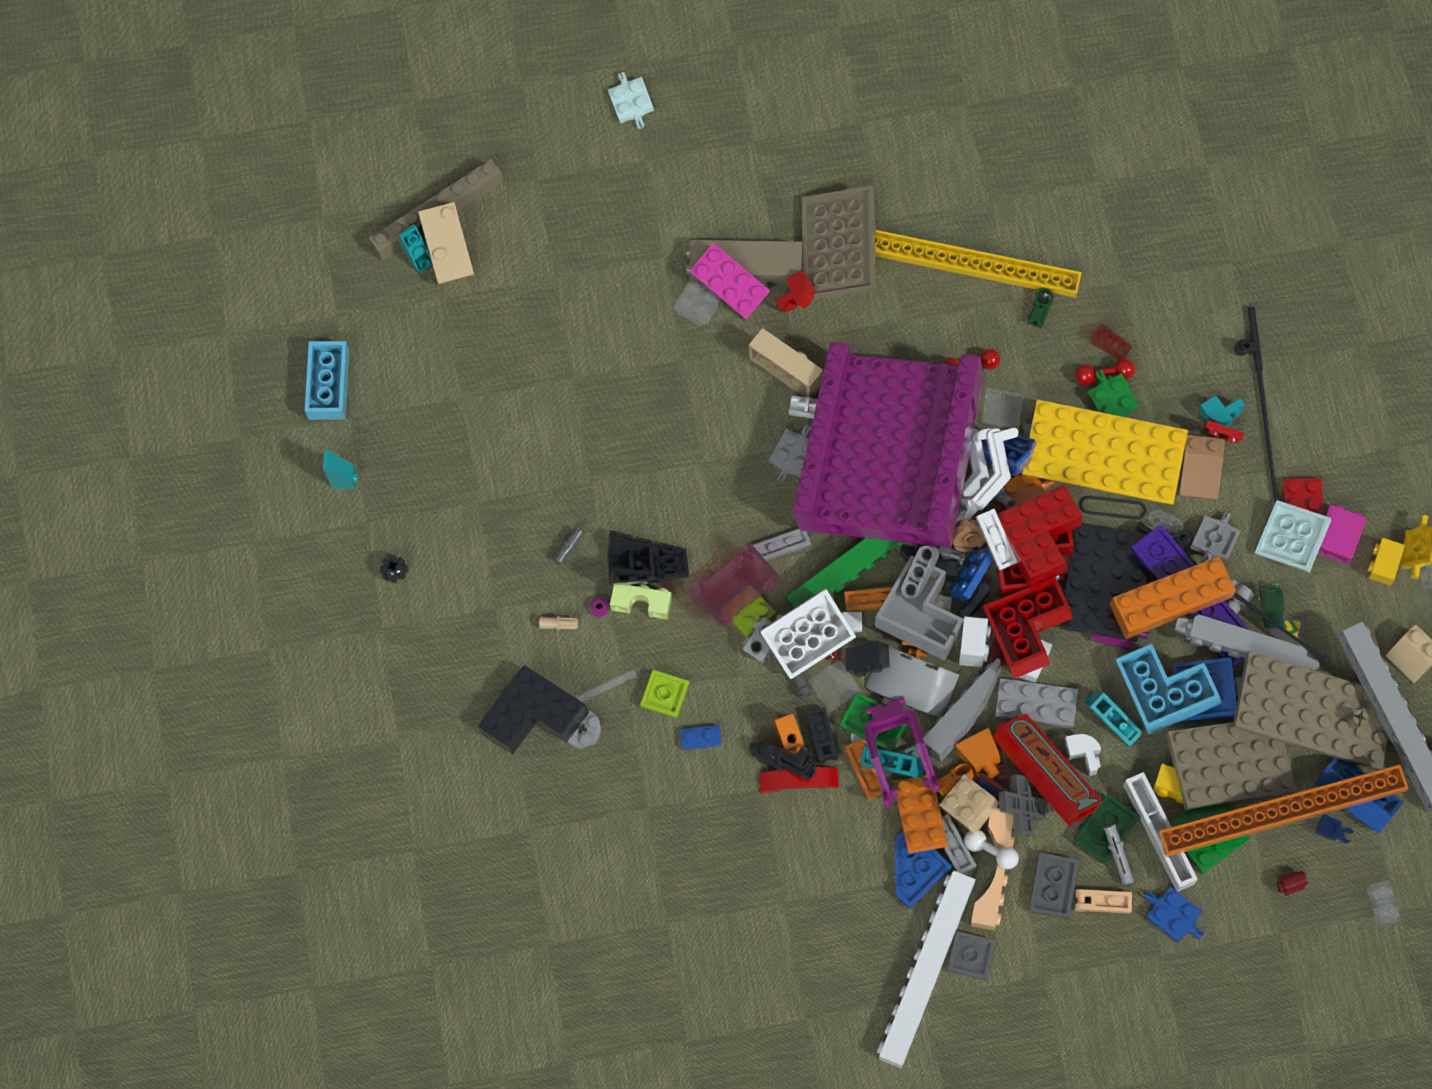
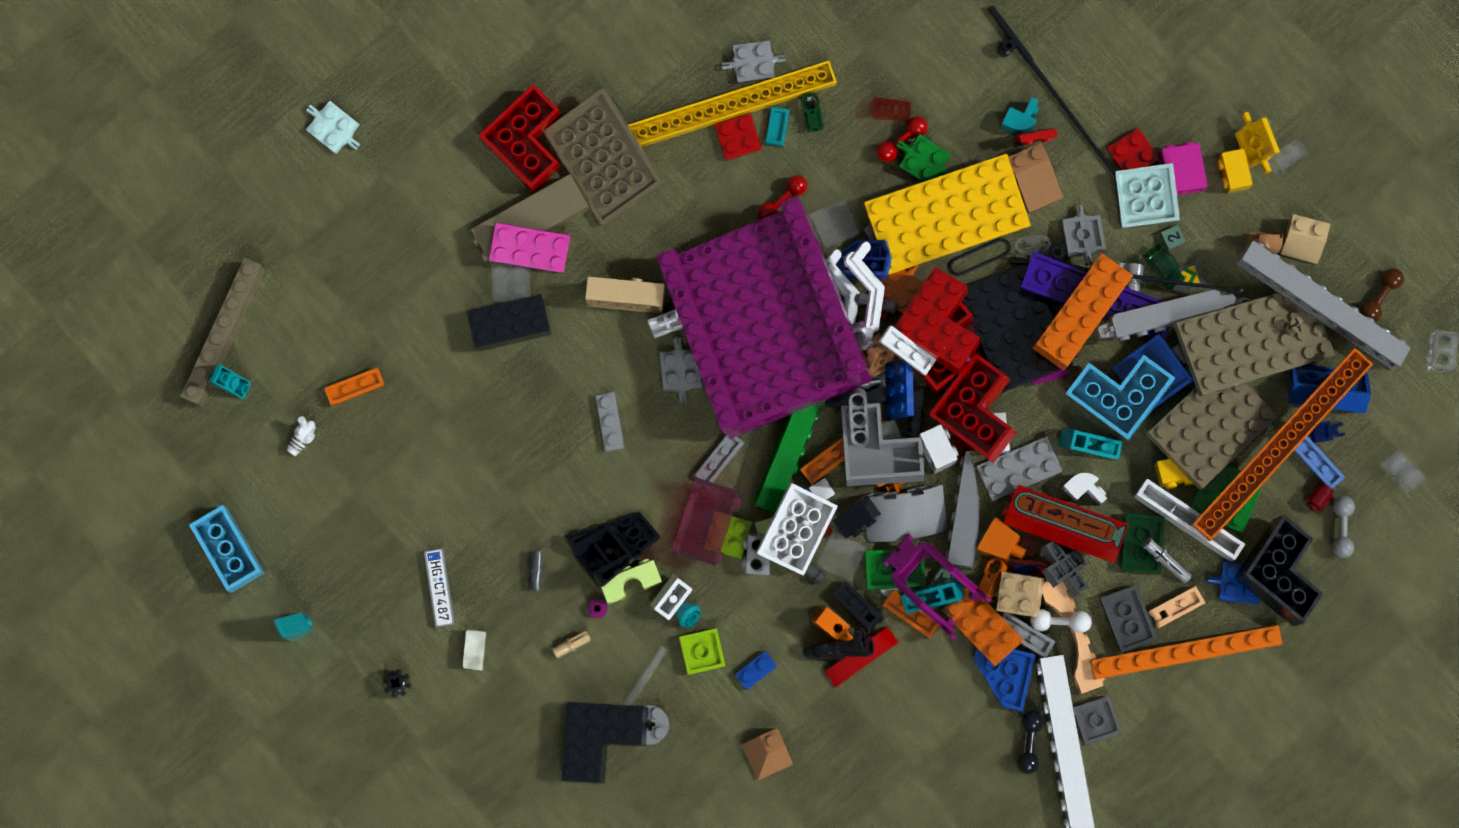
camera: 35 degrees left, 10 degrees up
tan brick [418,202,474,285] -> none
red brick [776,270,815,313] -> none
none -> white piece [287,416,316,456]
none -> orange plate [324,367,385,406]
none -> tile [424,548,455,628]
none -> slope [462,630,486,671]
none -> black brick [467,294,552,352]
none -> red brick [479,84,561,193]
none -> light grey plate [595,392,625,452]
none -> white brick [650,574,693,620]
none -> teal cone [676,602,701,627]
none -> red plate [715,114,762,161]
none -> light grey plate [722,41,786,84]
none -> medium nougat slope [742,728,793,780]
none -> teal tile [765,107,790,147]
none -> black piece [1017,710,1044,774]
none -> orange plate [1090,625,1283,680]
none -> sand green tile [1160,225,1186,250]
none -> black brick [1235,515,1324,627]
none -> medium nougat cylinder [1244,232,1283,254]
none -> medium blue plate [1294,436,1345,489]
none -> light grey piece [1332,496,1355,558]

